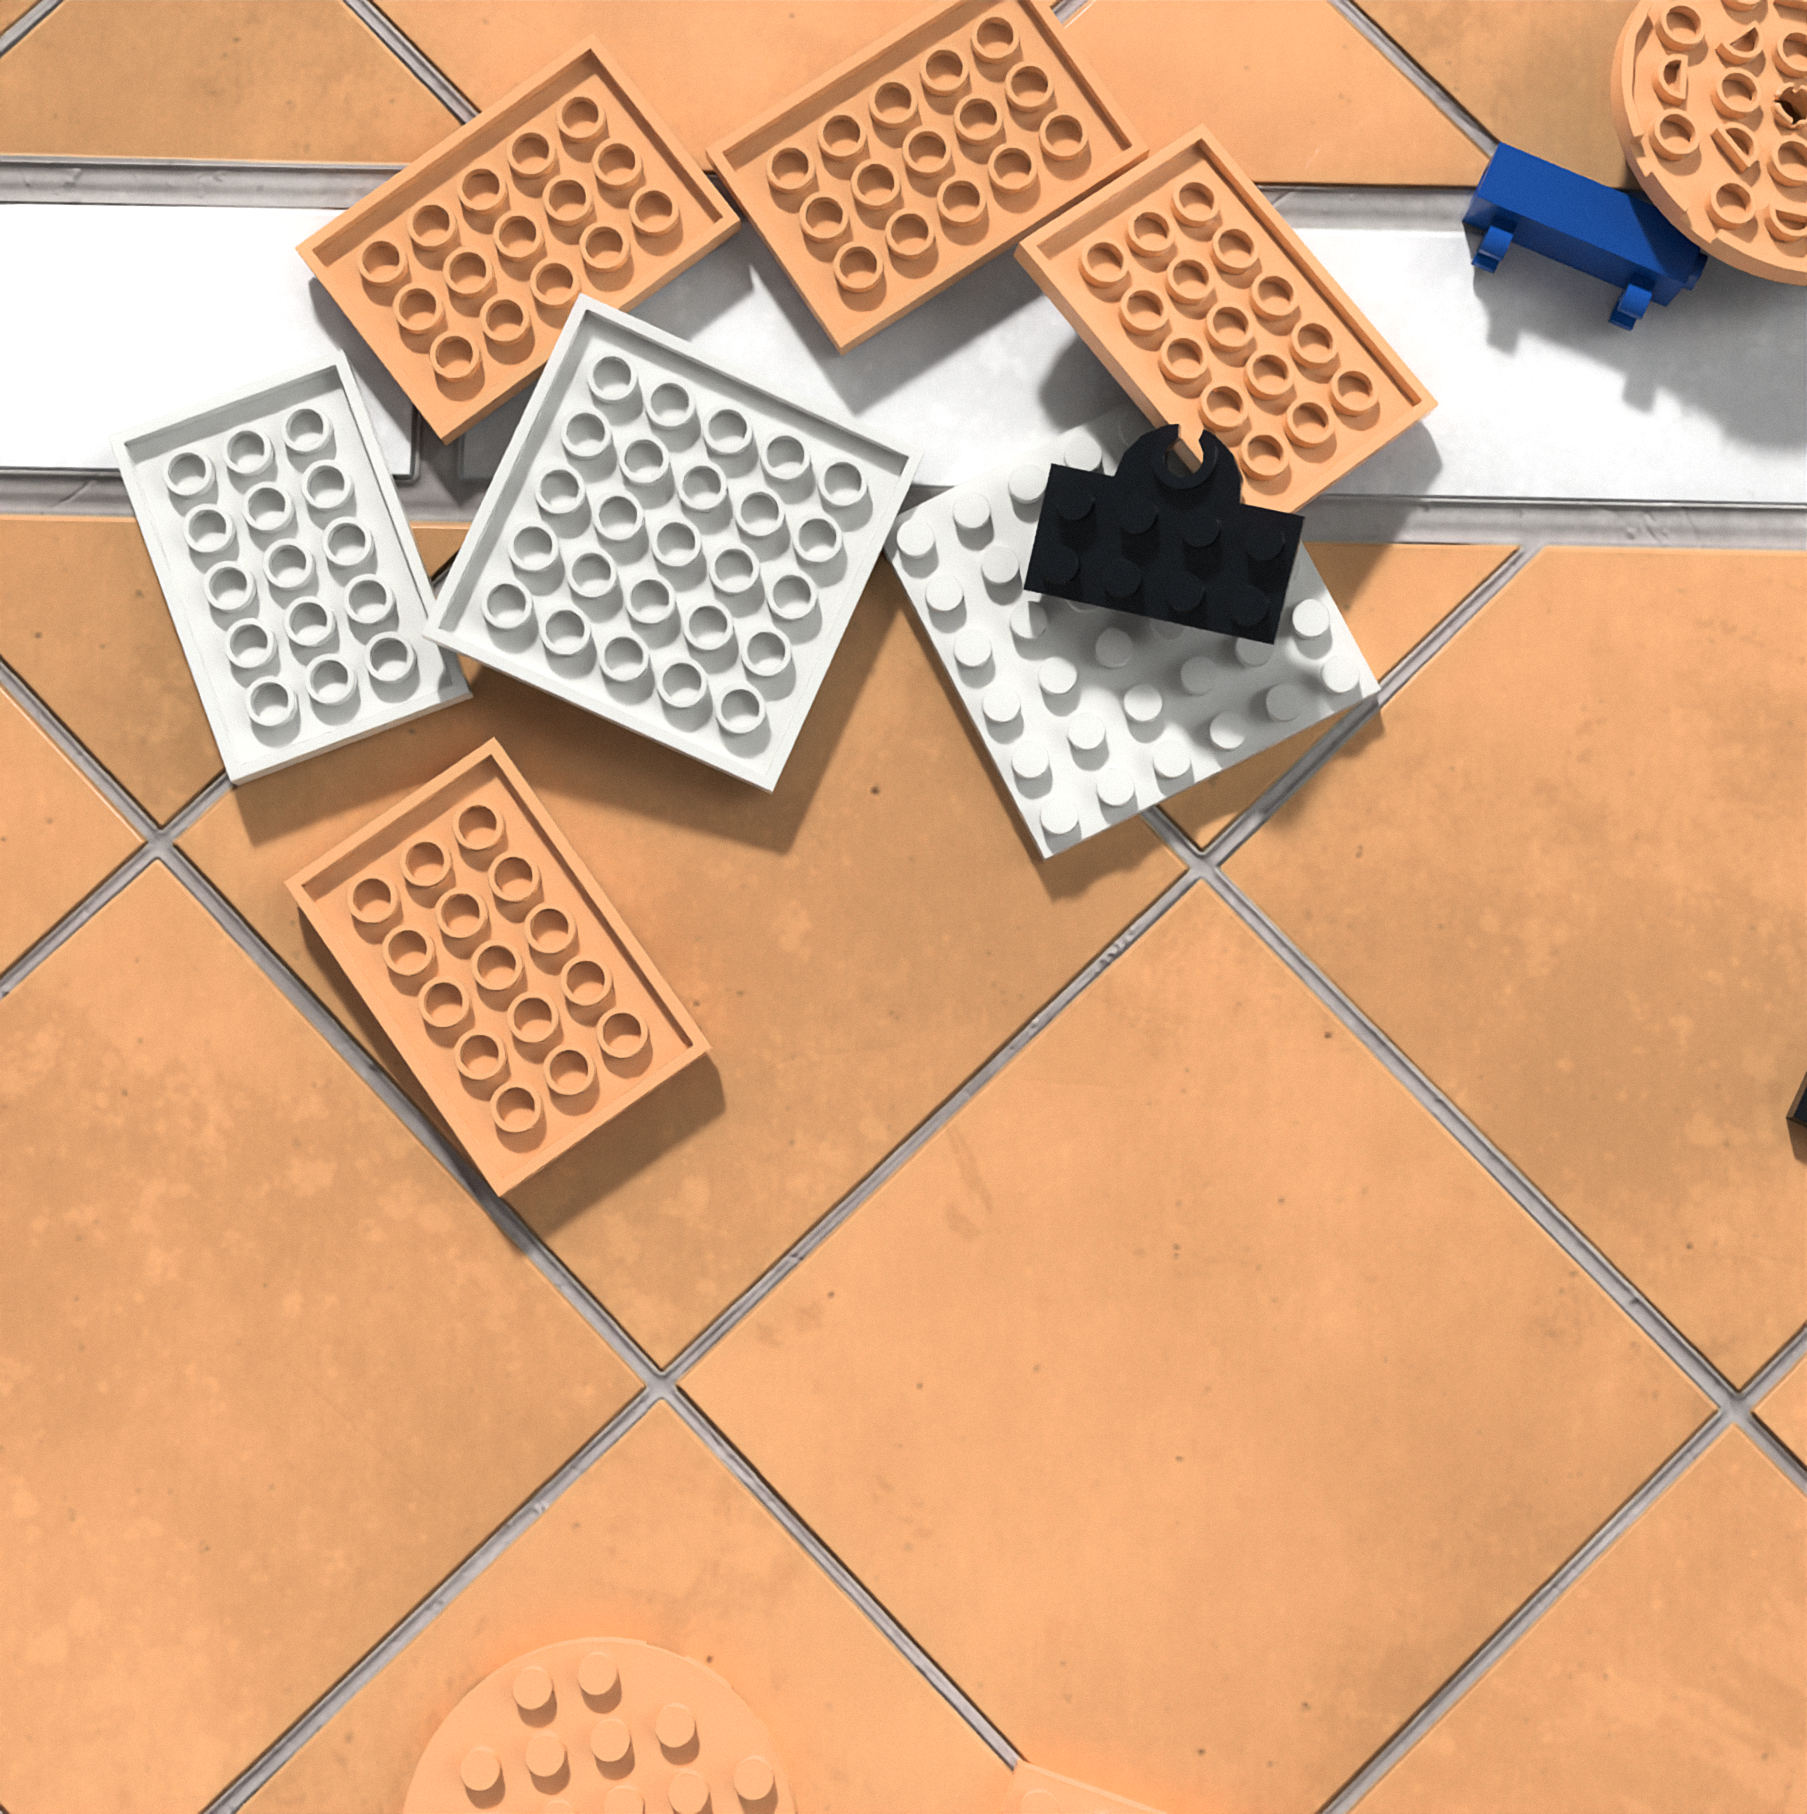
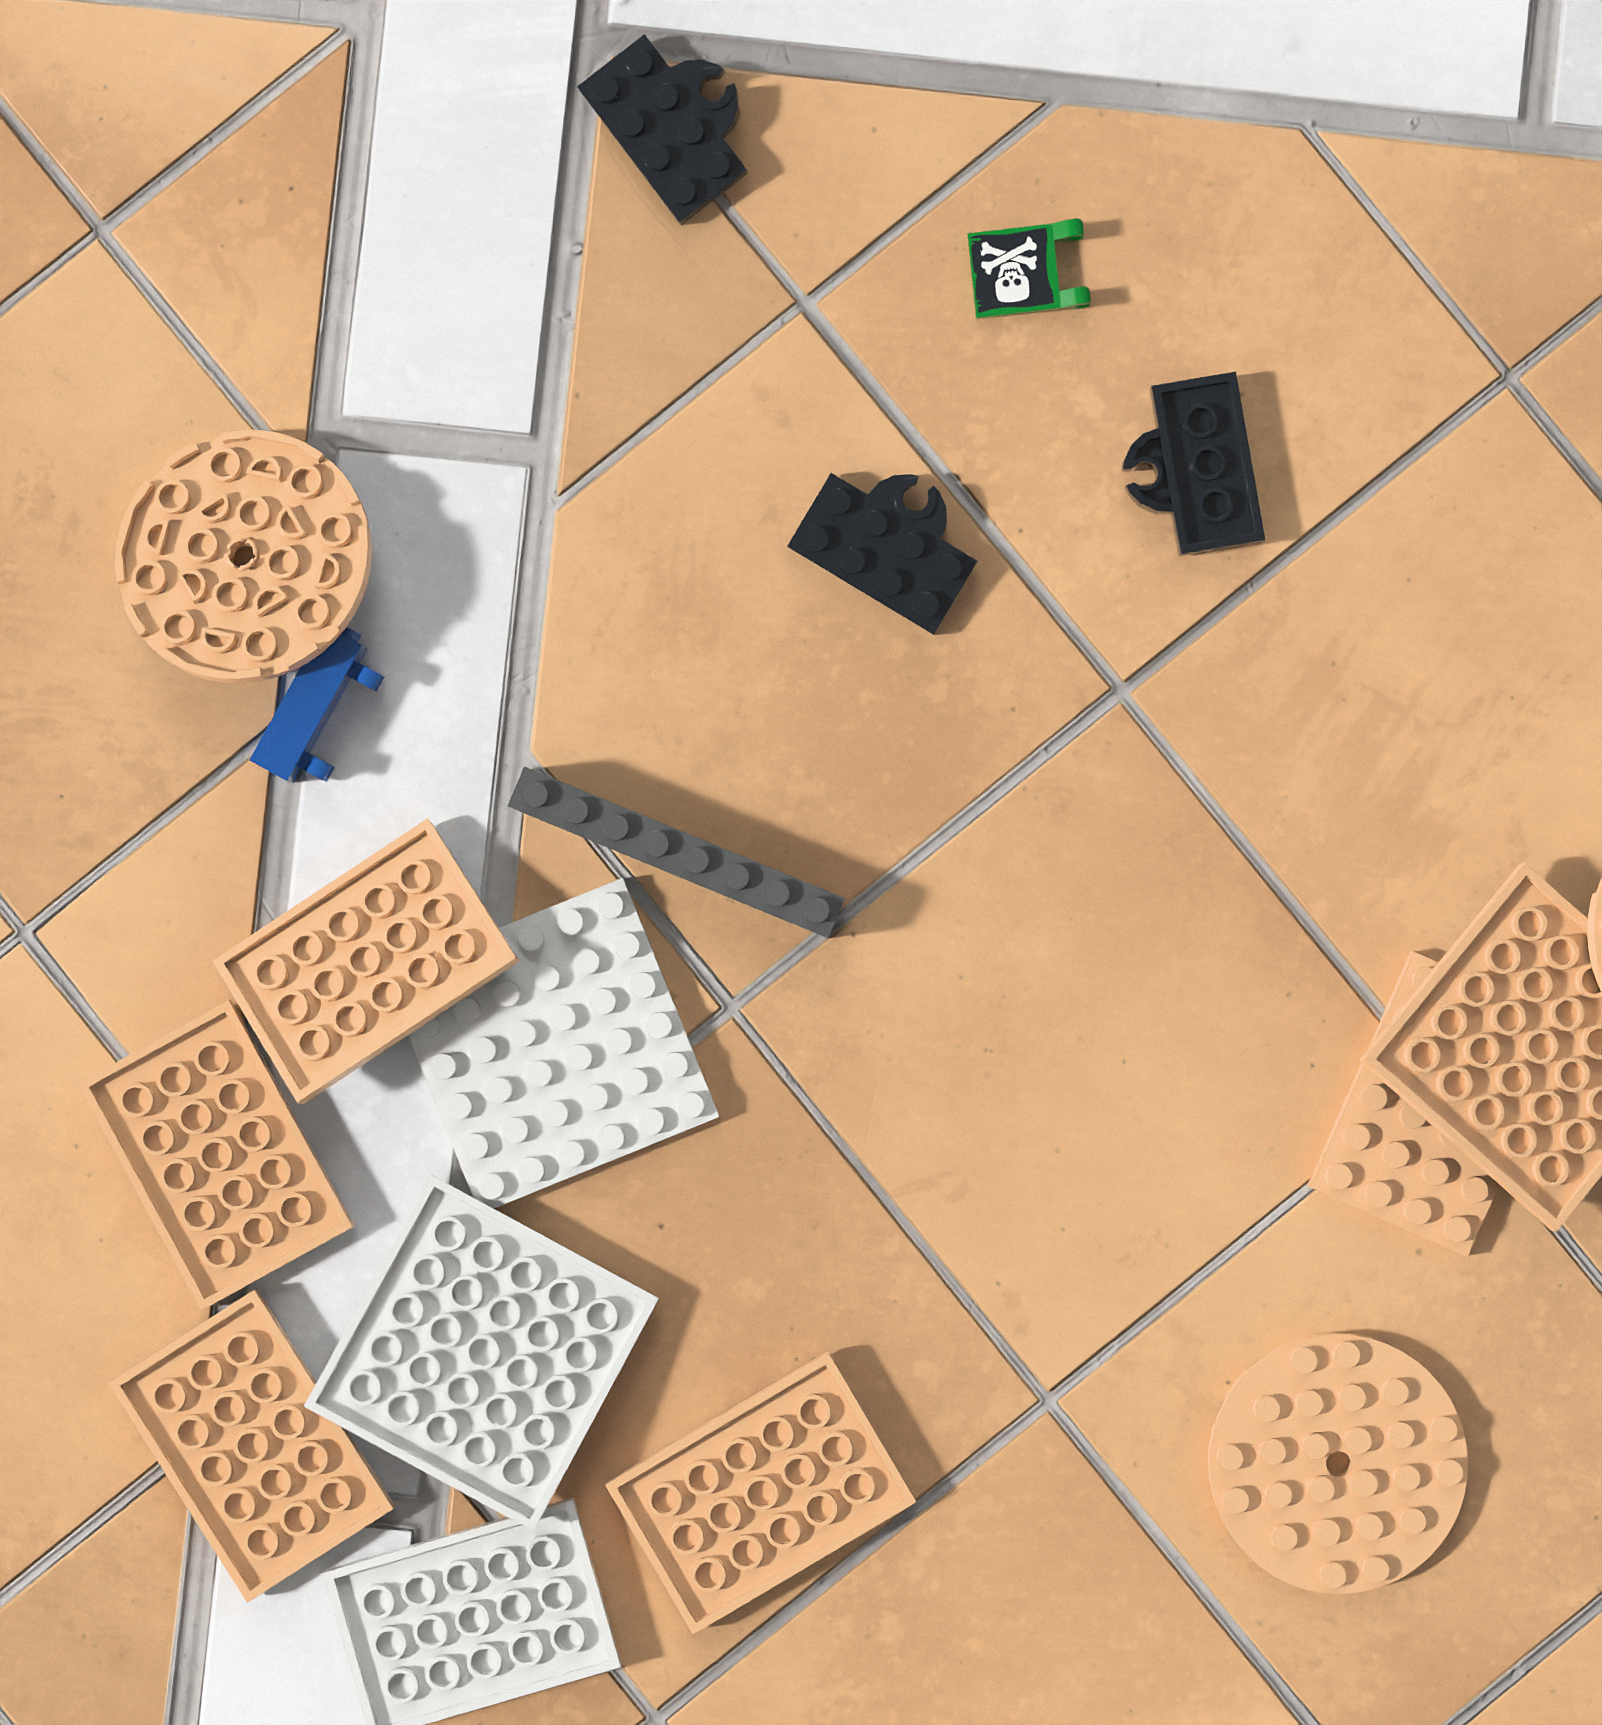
camera: 90 degrees left, 5 degrees up
black plate [1023,424,1306,645] -> none
none -> dark grey brick [508,766,845,938]

